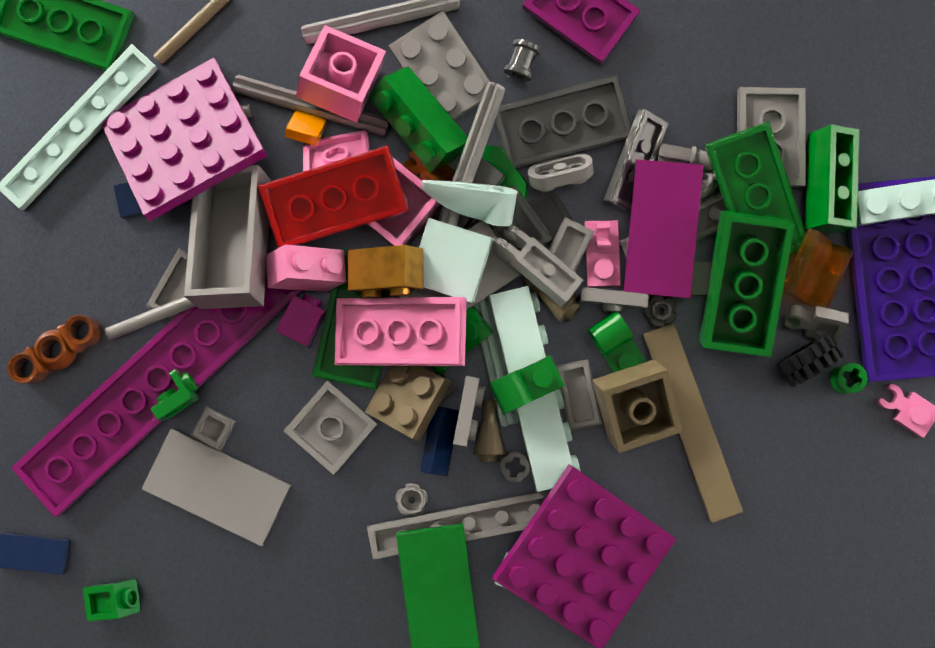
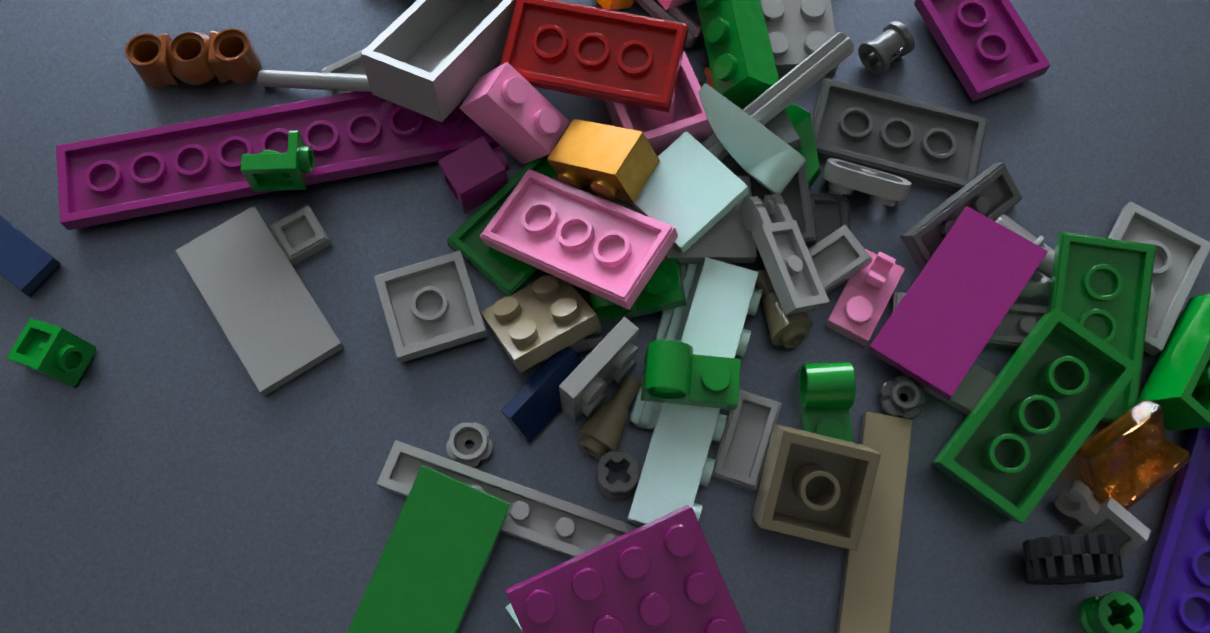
camera: 25 degrees right, 15 degrees down
light grey plate [578,287,649,313] -> none

